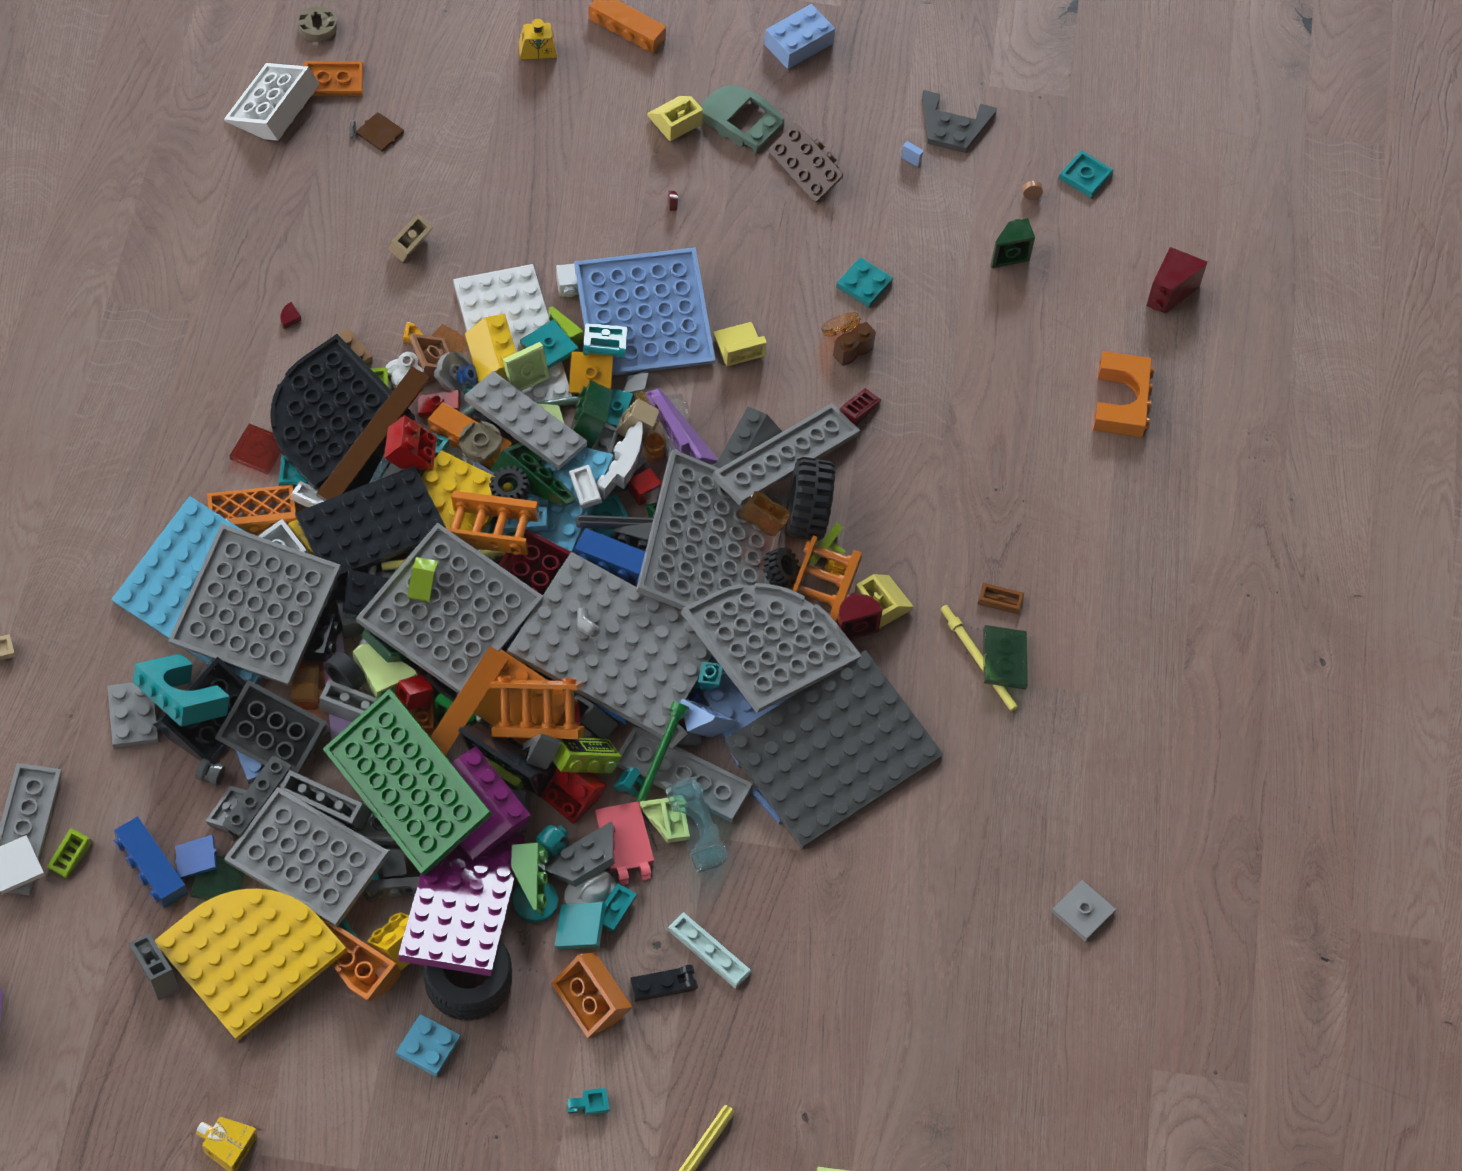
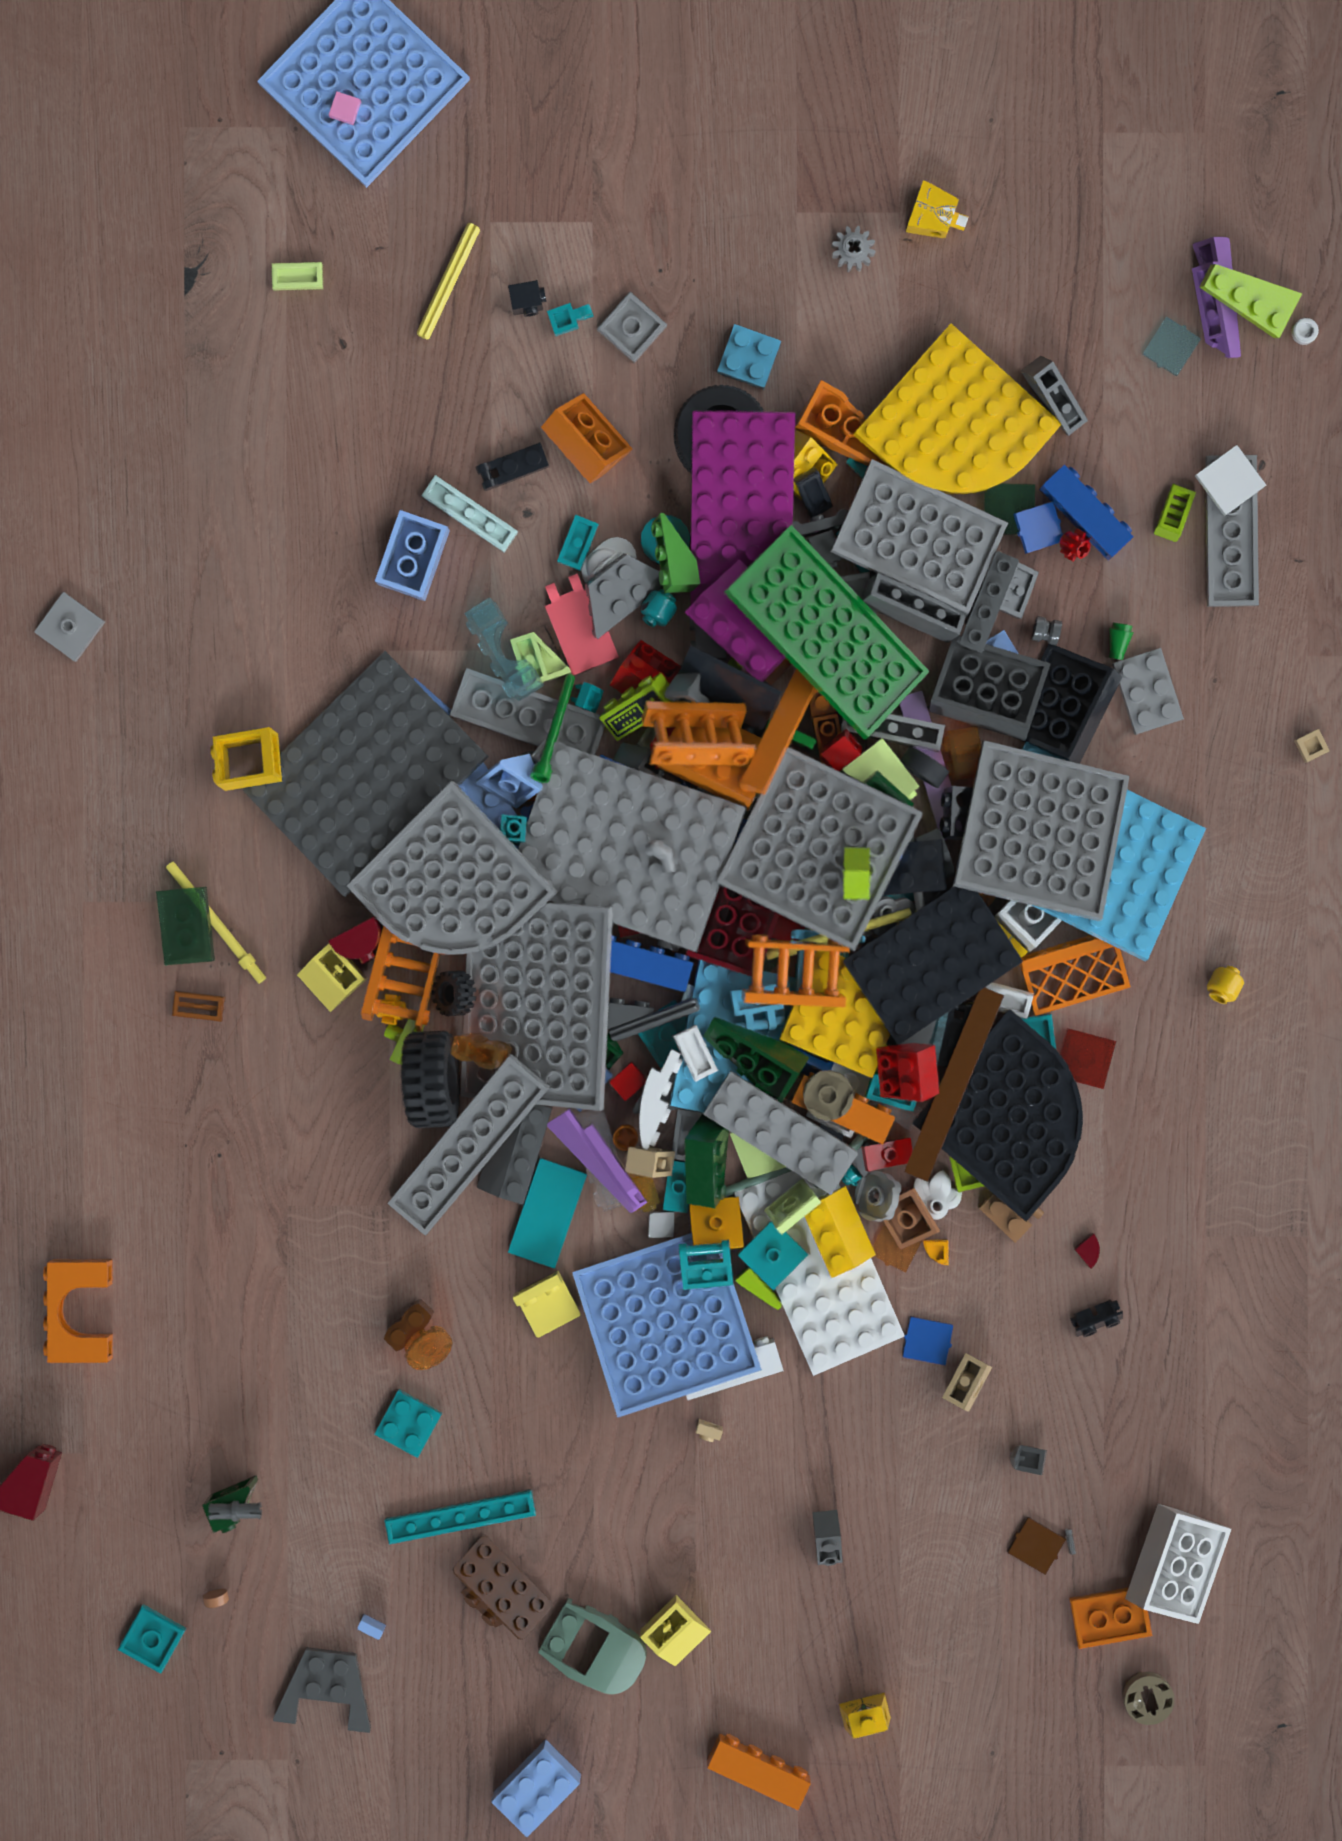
camera: 175 degrees right, 30 degrees up
teal arch [132,653,229,727] -> none
blue plate [457,364,477,385] -> none
black tyre [489,466,530,500] -> none
teal tile [555,902,606,950] -> none
dark red tile [668,191,678,211] -> none
dark red slope [840,388,881,426] -> none
none -> dark grey pin [209,1501,262,1522]
none -> yellow window [210,727,282,791]
none -> light blue brick [375,510,450,601]
none -> teal tile [384,1489,536,1545]
none -> black brick [508,280,547,317]
none -> teal tile [508,1158,587,1269]
none -> light grey tile [597,292,667,363]
none -> tan plate [696,1419,723,1442]
none -> black tile [794,467,833,518]
none -> dark grey slope [812,1510,843,1566]
none -> light grey gear [831,226,876,272]
none -> blue piece [902,1316,954,1366]
none -> dark grey plate [1009,1445,1047,1475]
none -> red gear [1060,528,1091,562]
none -> black hinge [1070,1299,1123,1337]
none -> green cone [1109,622,1134,660]
none -> clear light blue piece [1142,317,1201,376]
none -> yellow head [1207,965,1244,1004]

